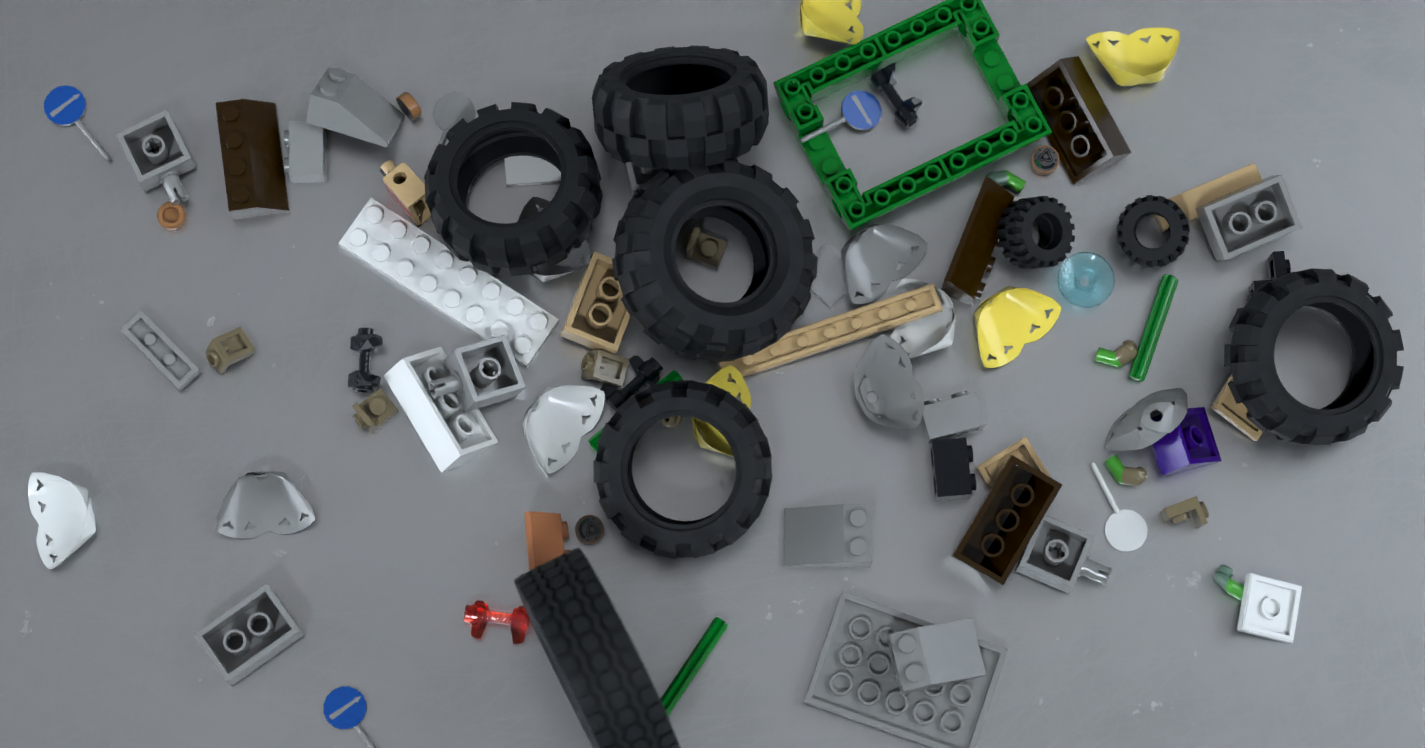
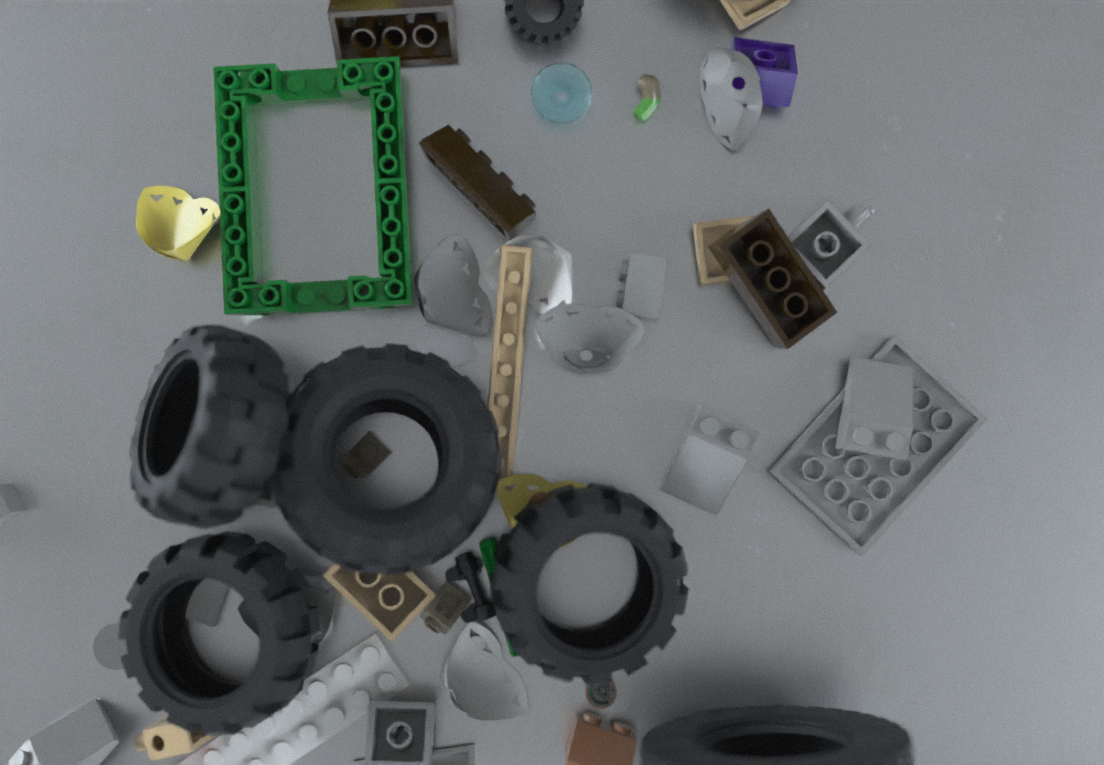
camera: 60 degrees left, 10 degrees up
medium nougat tile [396,92,421,121] -> none
green axle [660,617,728,716] -> none
blue piece [800,90,882,143] -> none
black piece [869,63,922,128] -> none
black brick [930,437,976,502] -> none
light yellow piece [974,286,1061,368] -> none
arm [985,170,1026,194] -> none
black tyre [997,196,1075,269] -> none
tile [1030,145,1060,175] -> none
white piece [1090,462,1148,552] -> none
arm [1104,455,1147,486] -> none
green axle [1129,274,1178,382] -> none
dark tan bracket [1160,496,1209,528] -> none
arm [1215,565,1244,601] -> none
white tile [1237,573,1302,643] -> none

